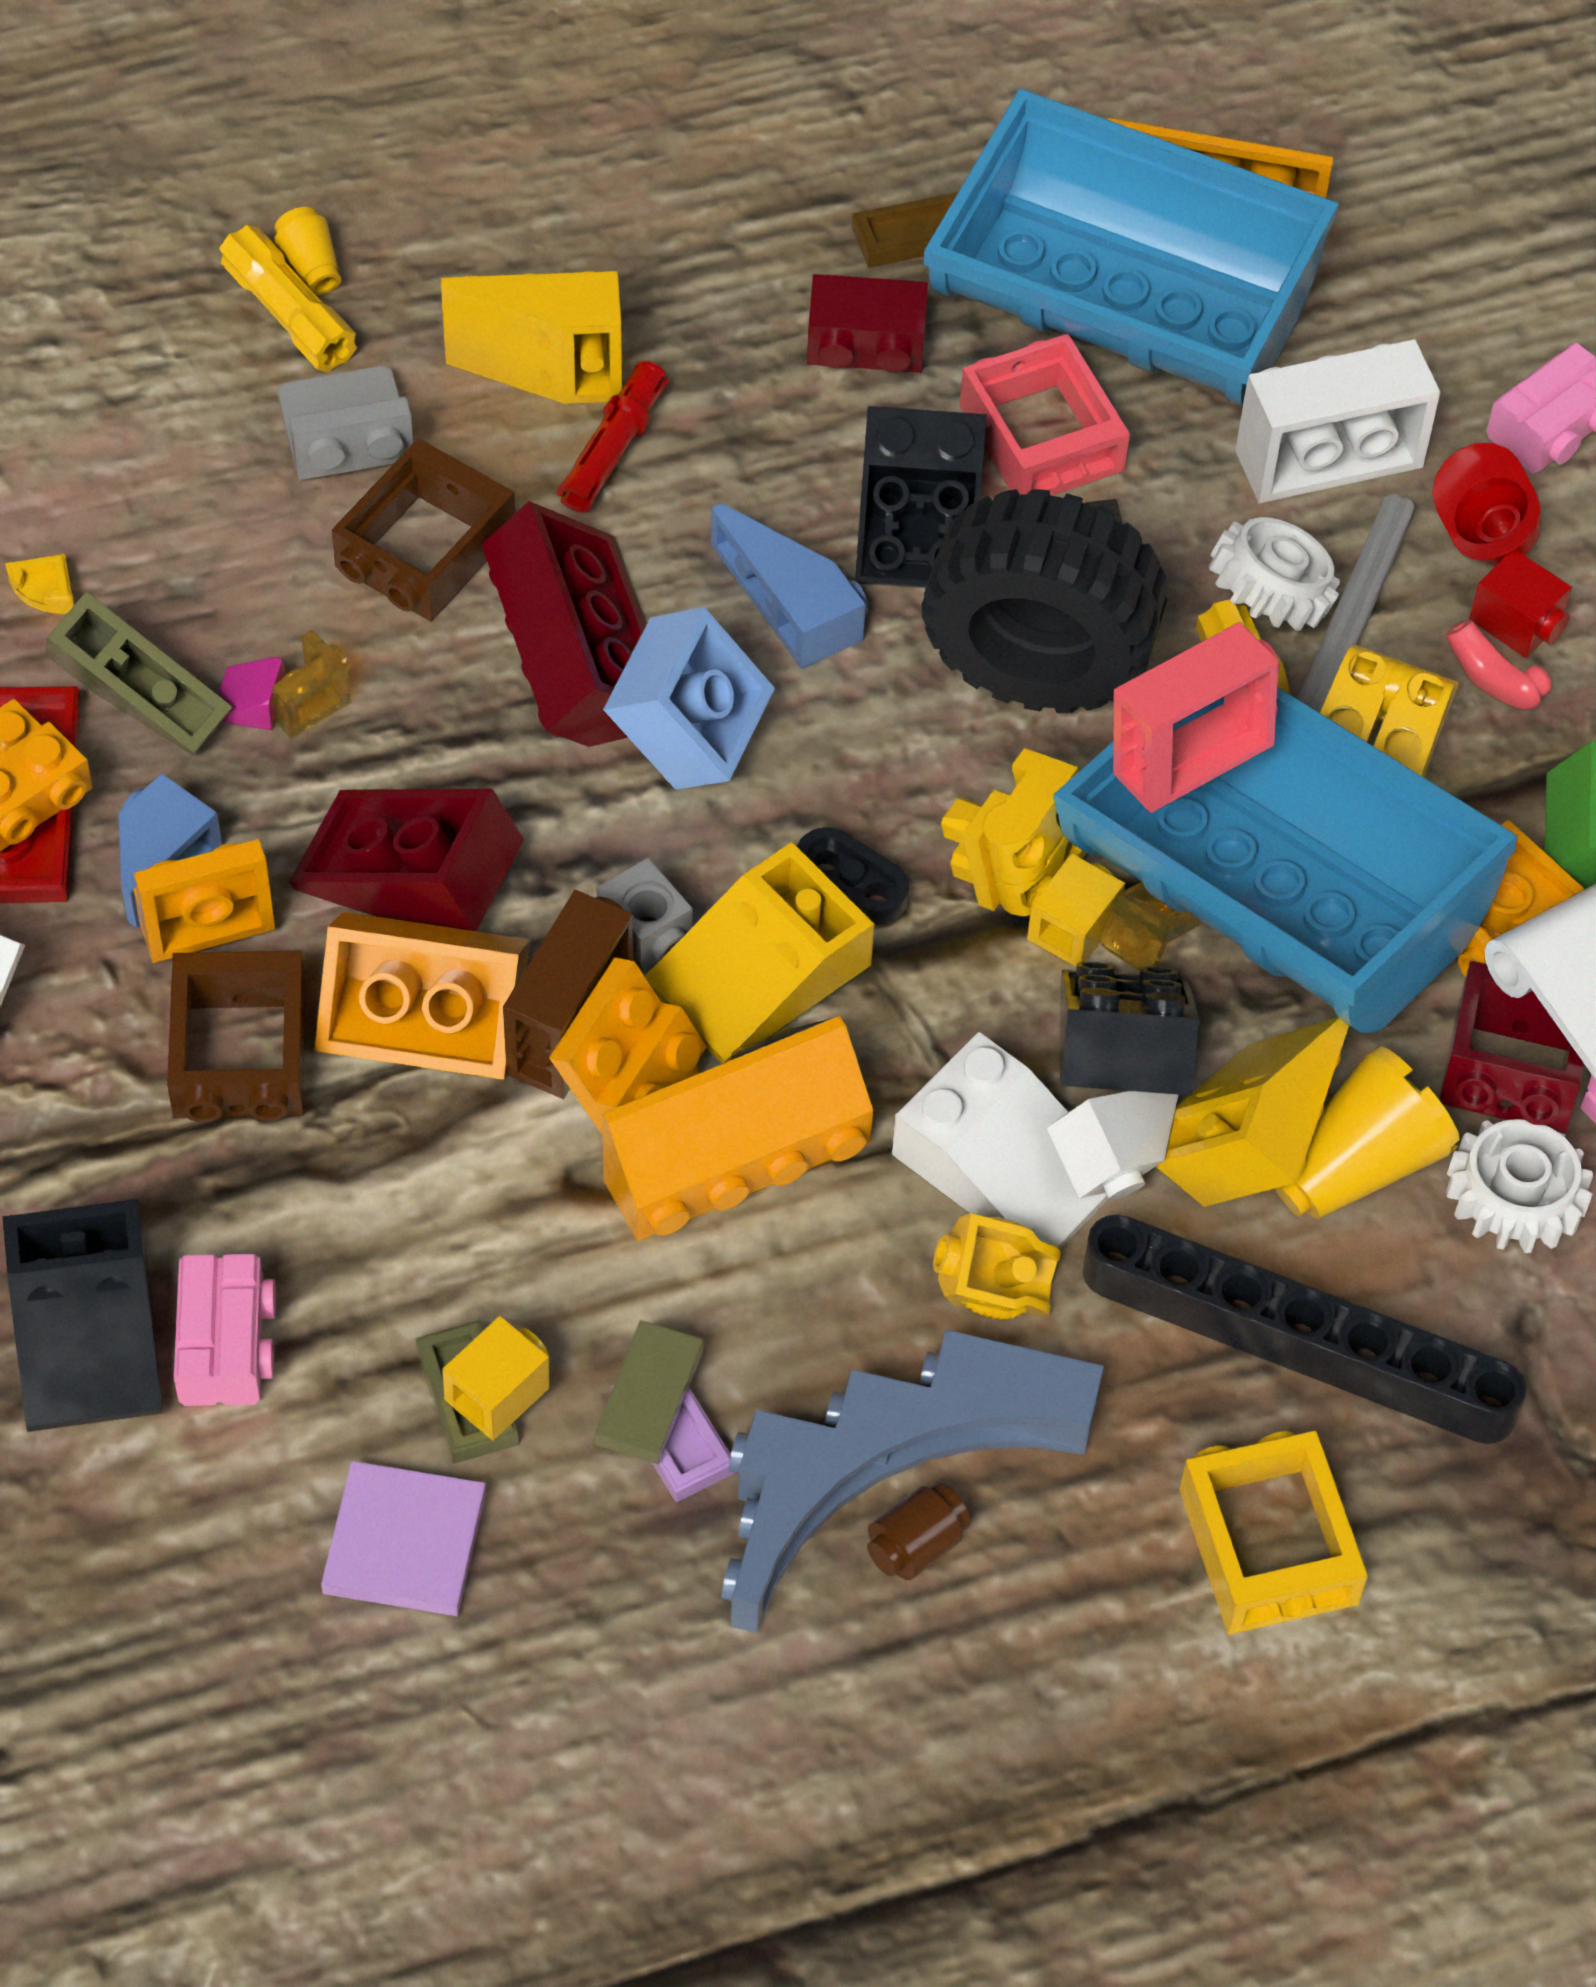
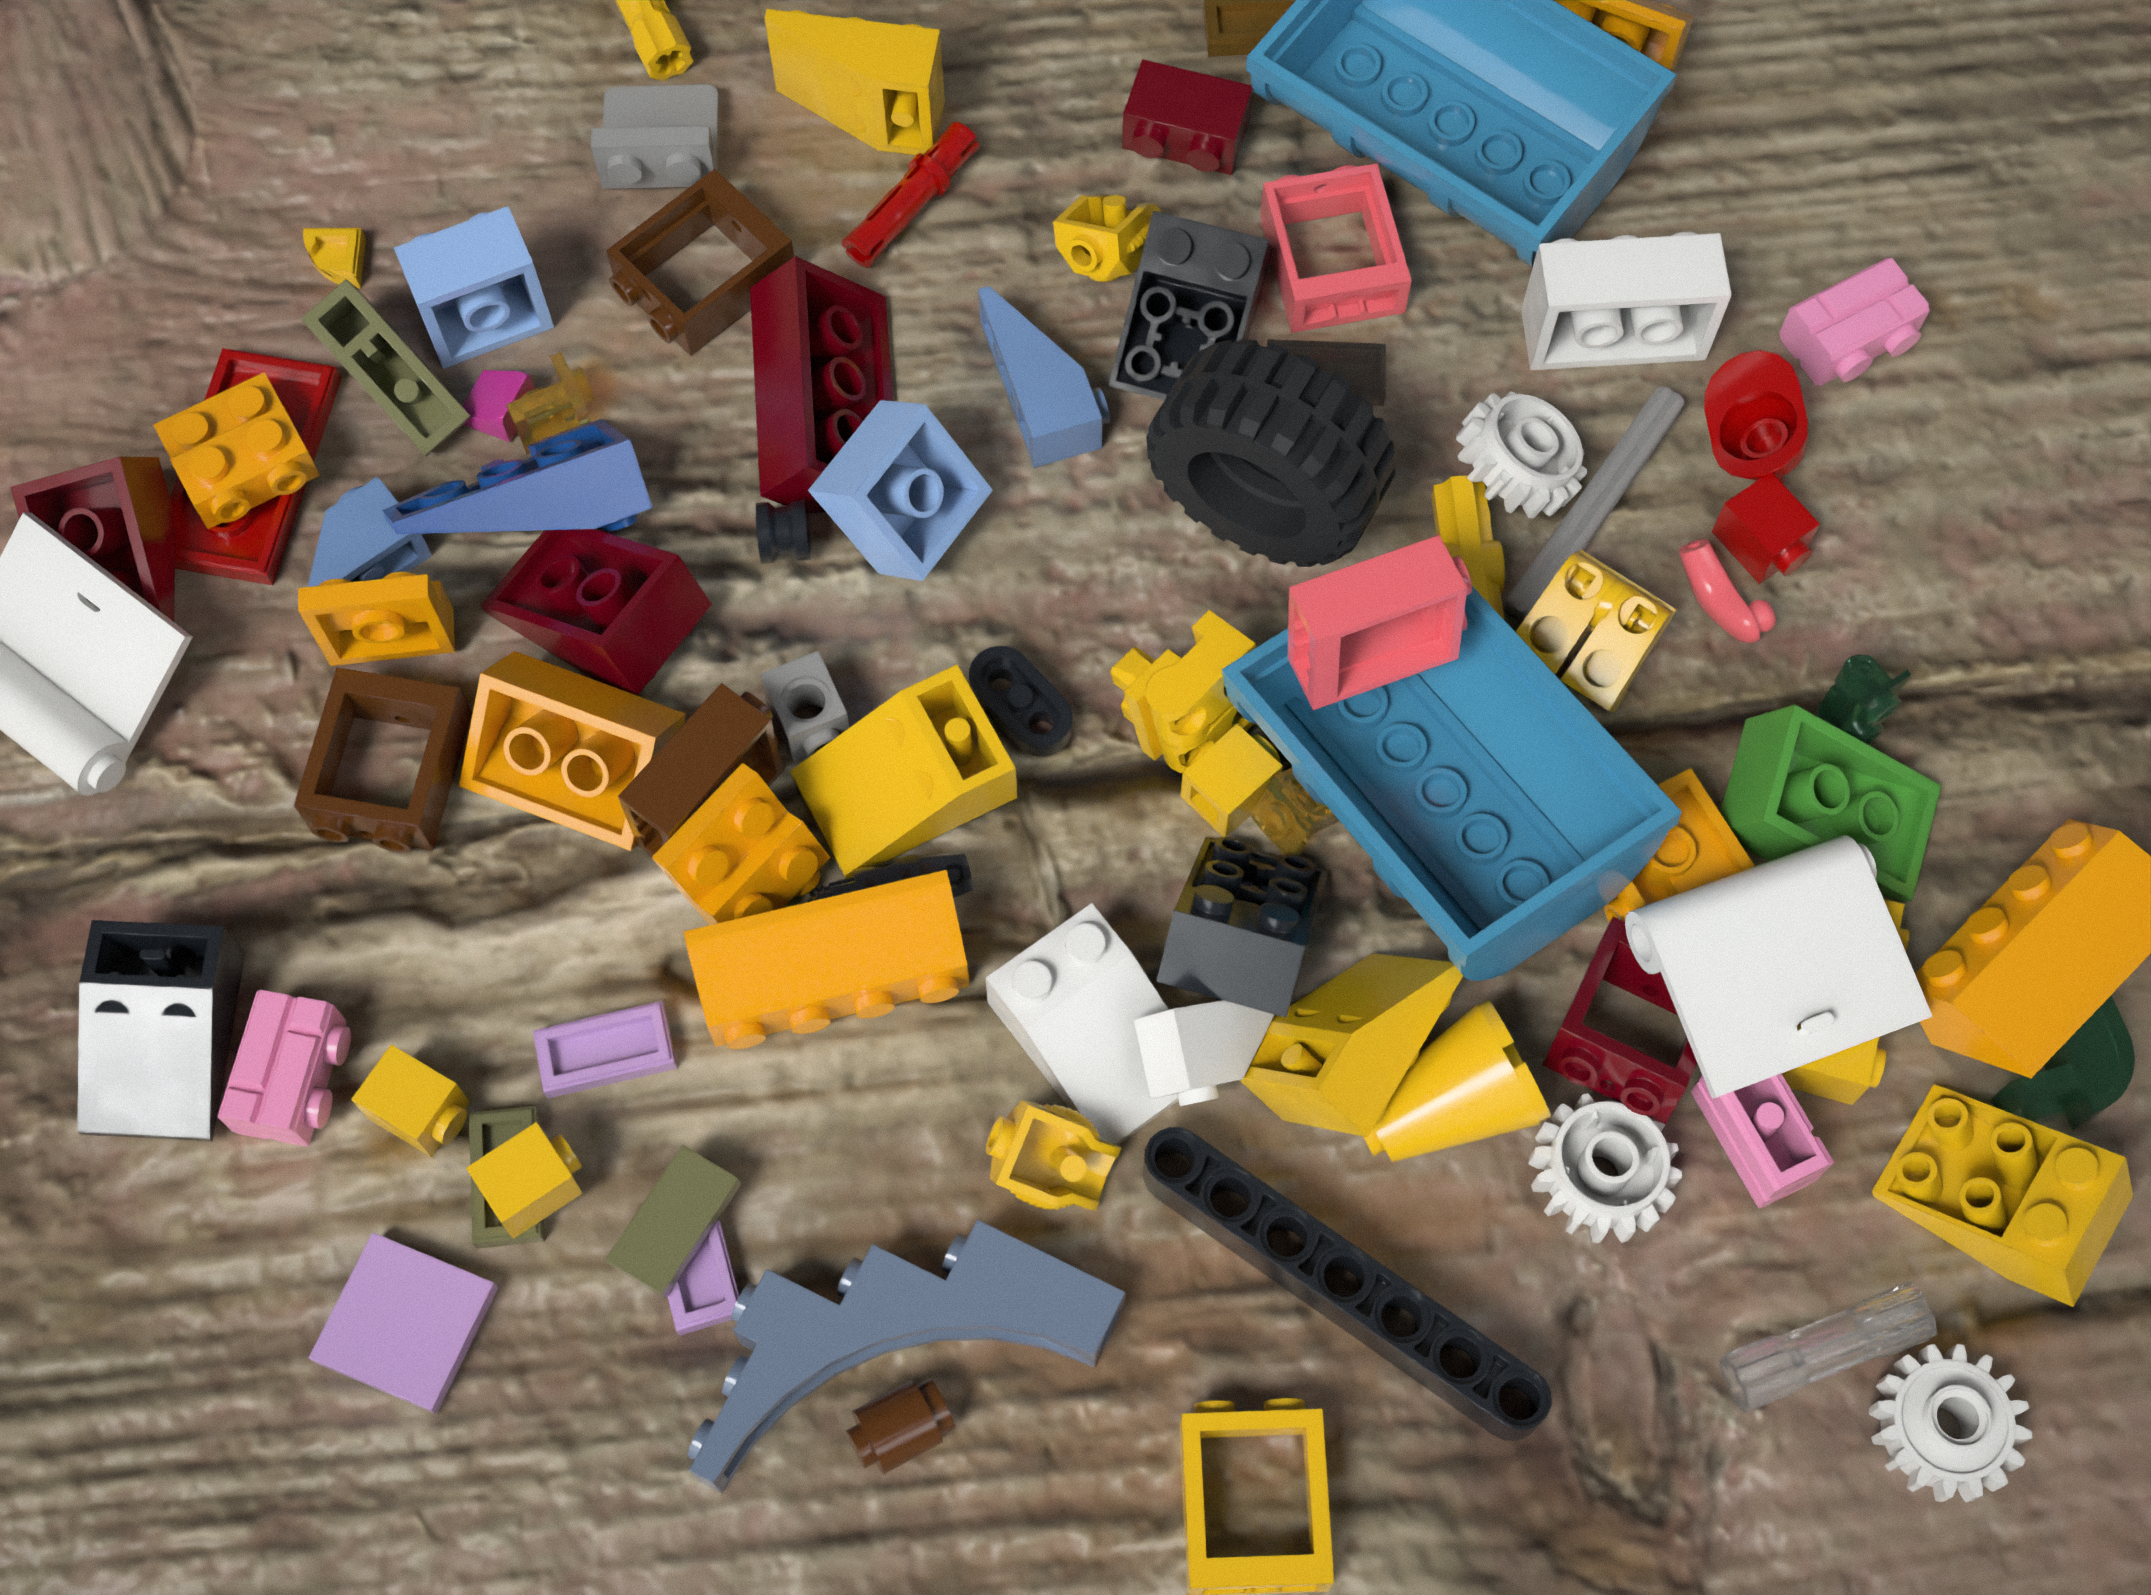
camera: 15 degrees right, 10 degrees up
none -> yellow brick [351,1044,470,1158]
none -> wedge [382,419,652,534]
none -> light blue brick [394,206,554,369]
none -> lavender tile [533,1001,677,1099]
none -> black wheel [756,499,811,564]
none -> yellow hand [1053,194,1161,282]

